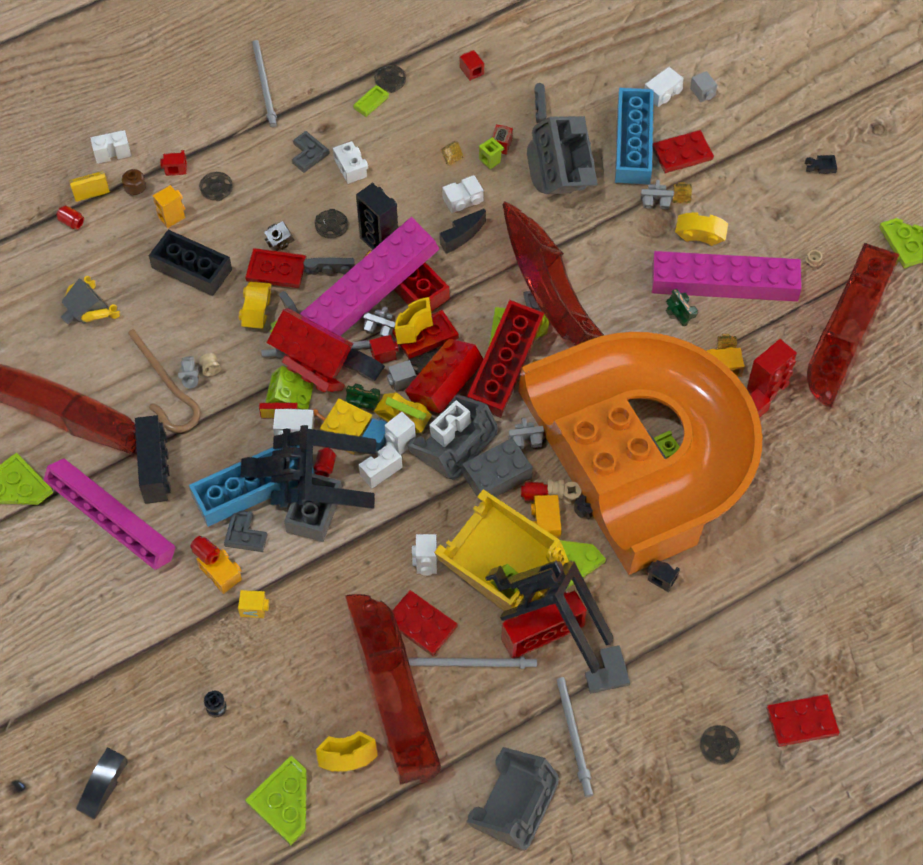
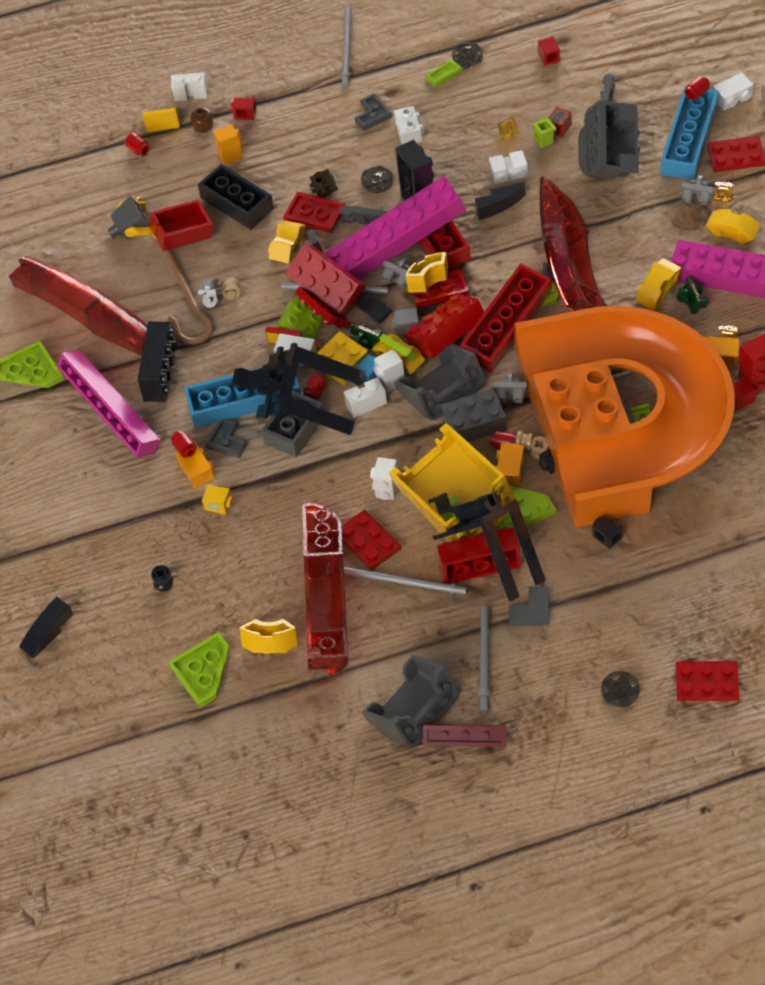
camera: 20 degrees right, 5 degrees down
clear smoke wheel [199,172,233,201] -> none
red brick [369,335,399,363] -> none
white brick [429,400,471,447] -> none
none -> red piece [149,199,213,251]
none -> dark red plate [423,724,506,747]
none -> yellow brick [636,258,681,311]
none -> red brick [684,76,710,100]

